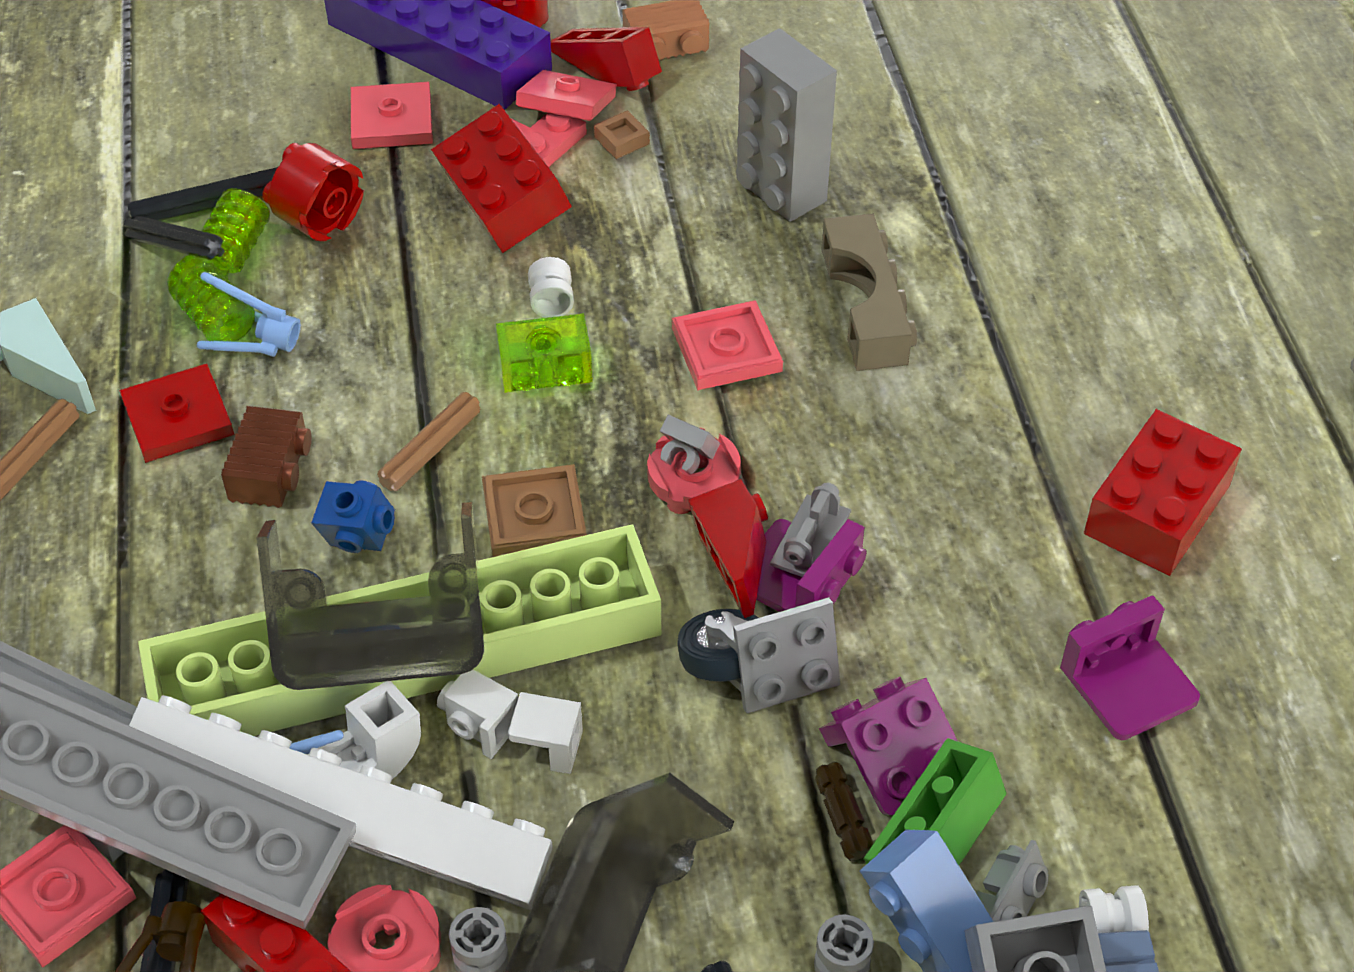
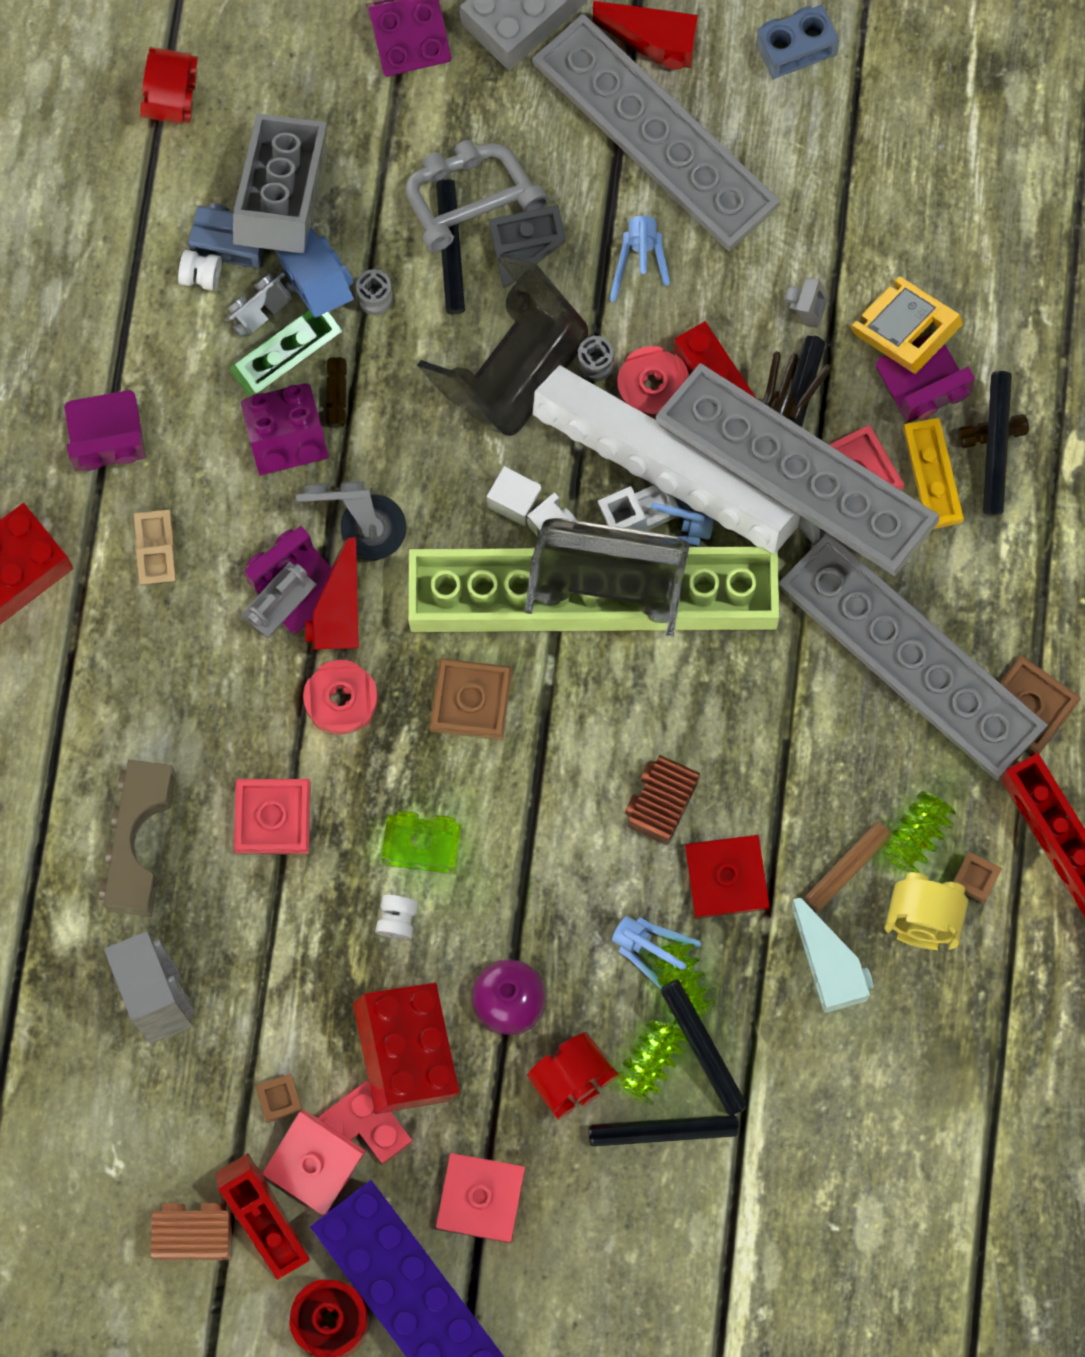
camera: 160 degrees left, 25 degrees up
blue brick [311,480,395,553] -> none
medium nougat axle [377,392,481,492] -> none
light grey tile [660,415,720,474] -> none
none -> tan slope [134,509,176,585]
none -> magenta cylinder [471,959,546,1035]

